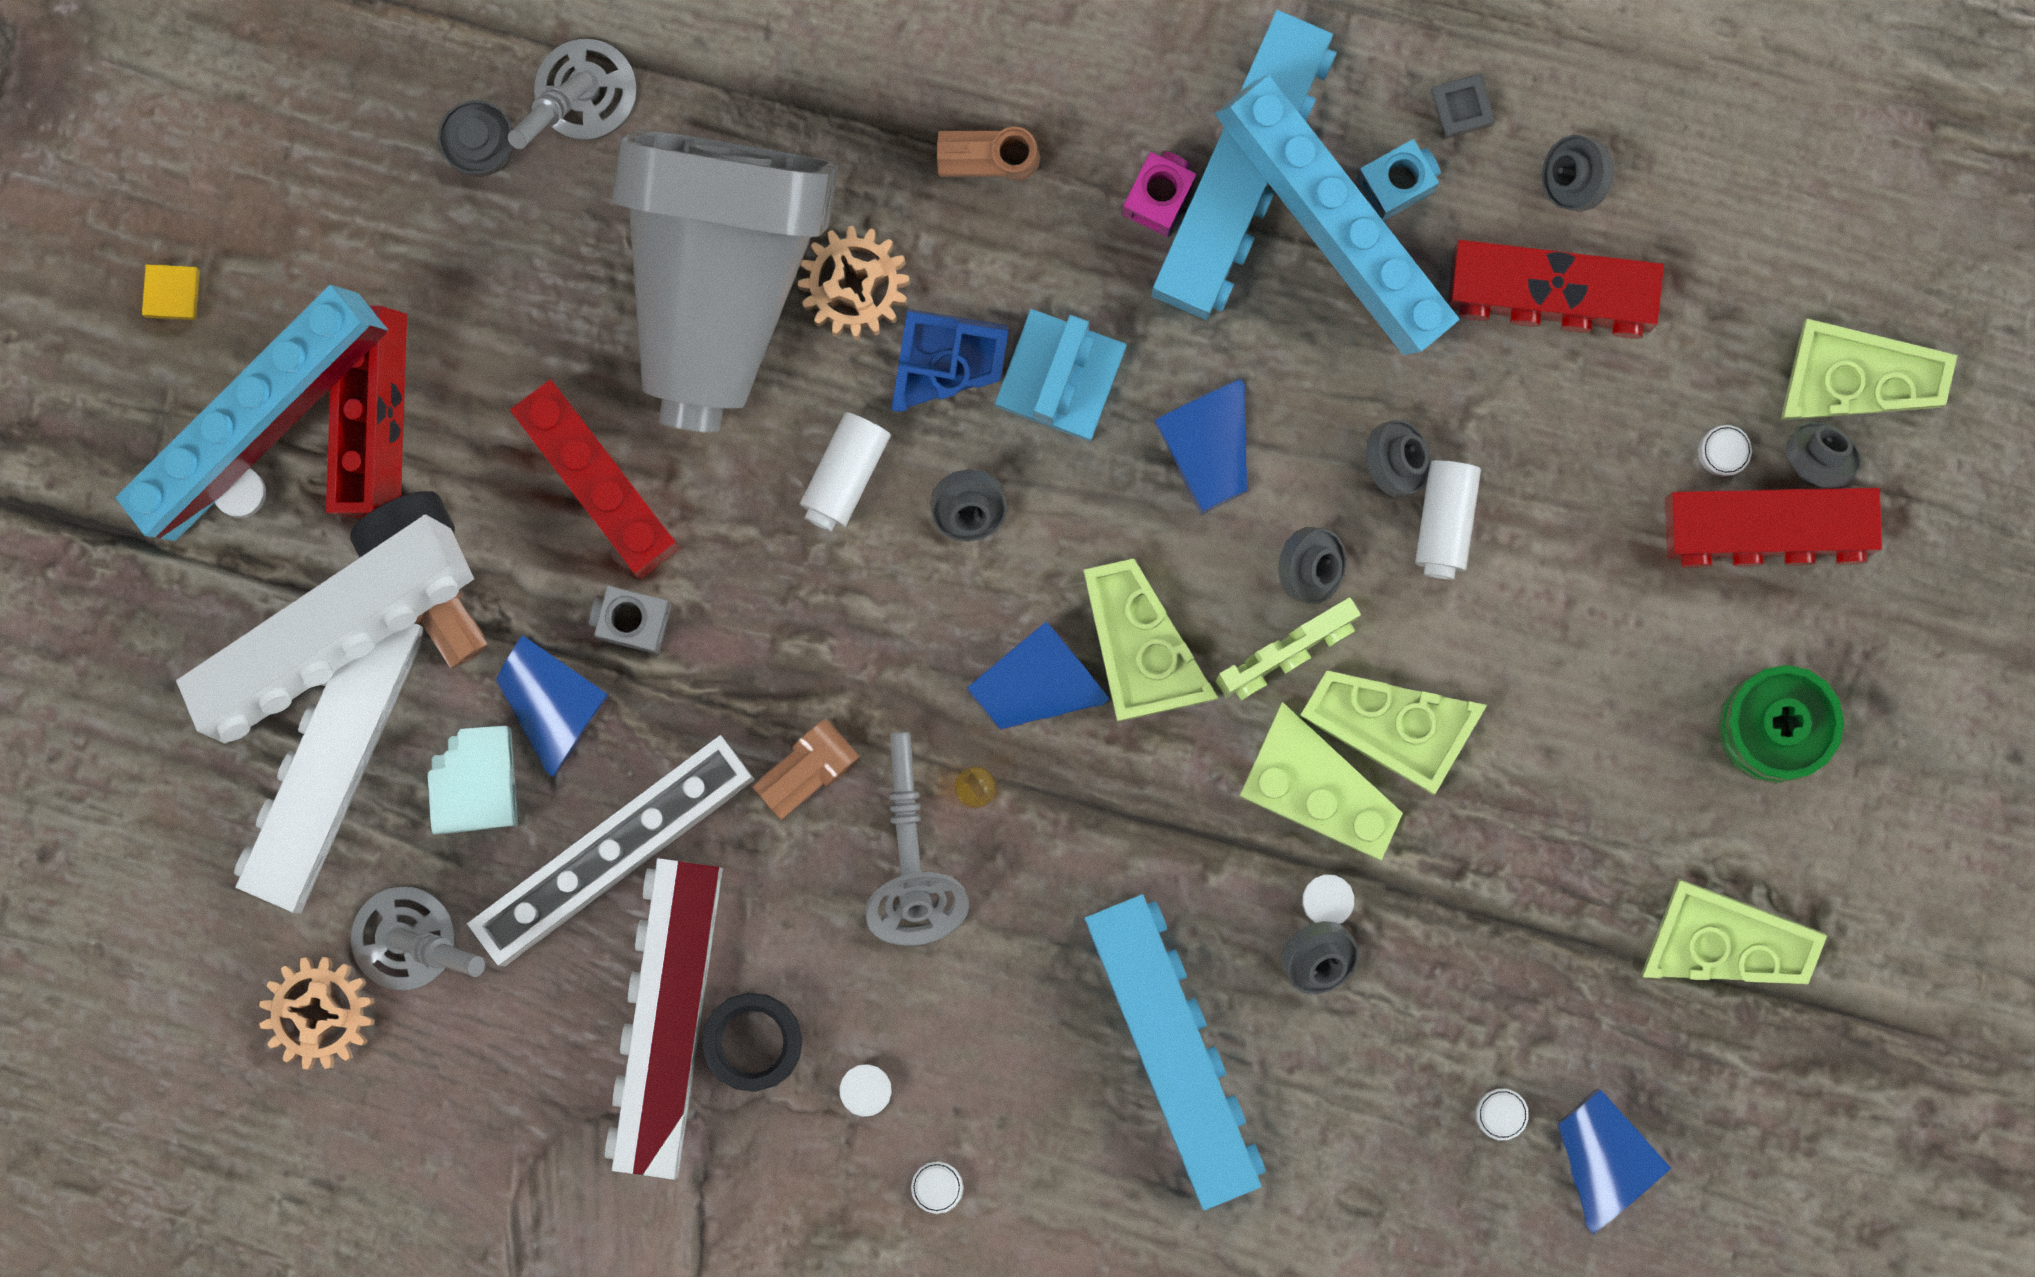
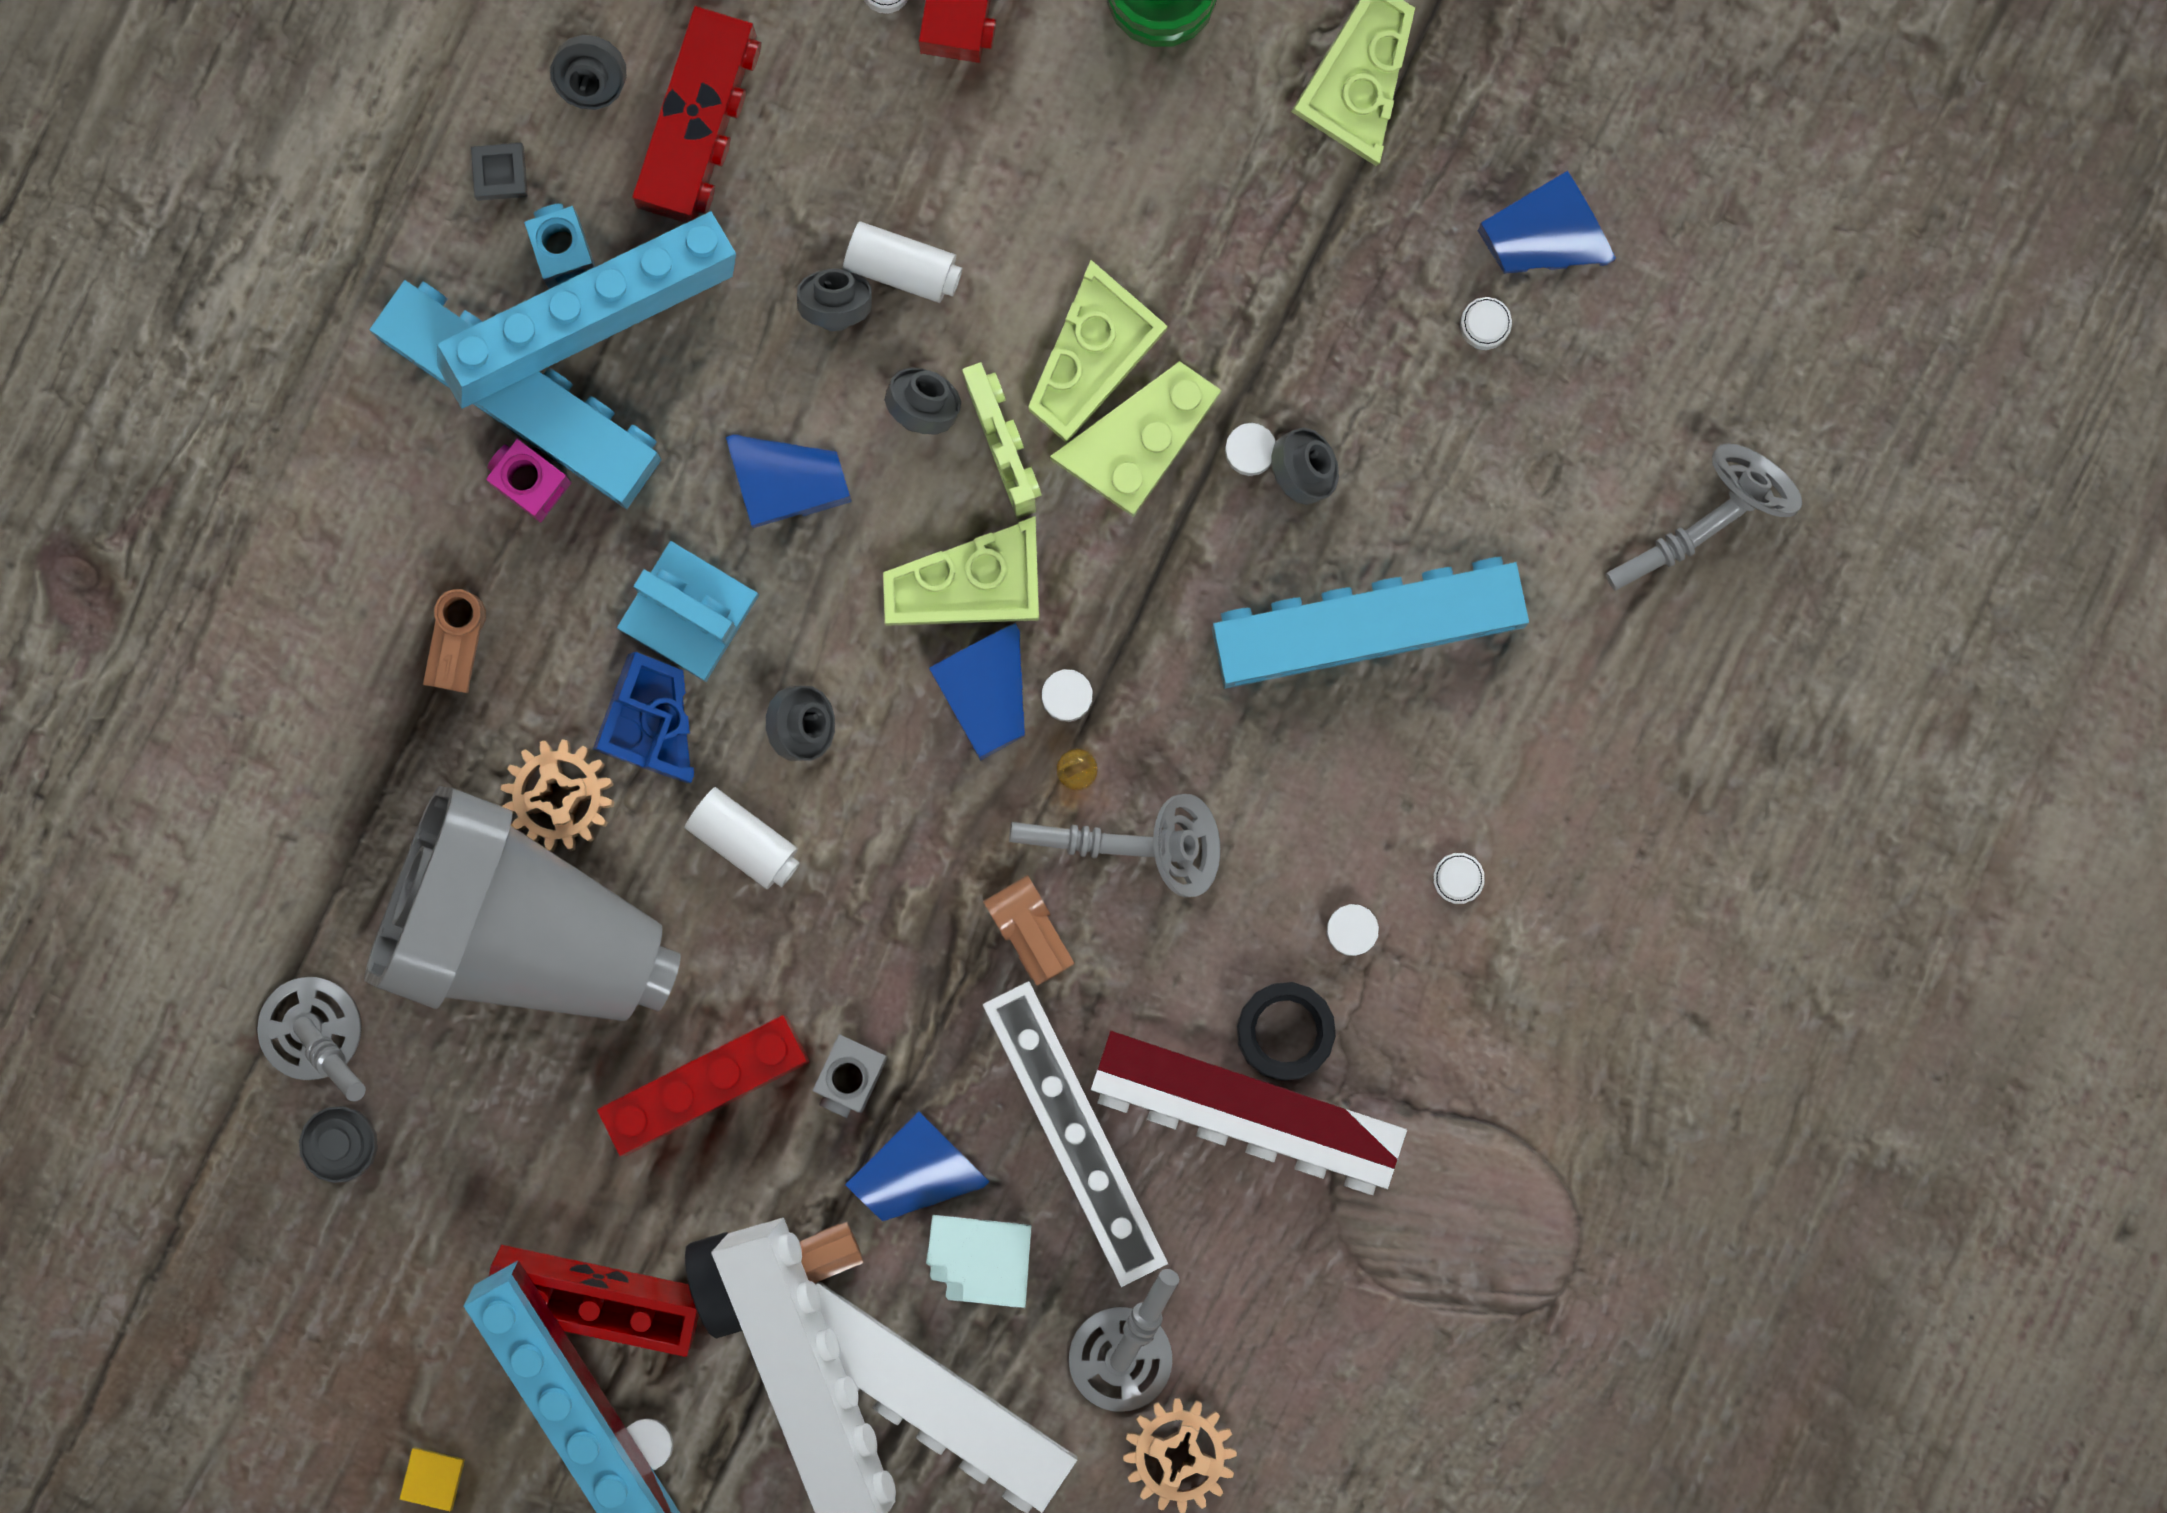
camera: 80 degrees left, 0 degrees up
none -> white piece [1042,669,1093,722]

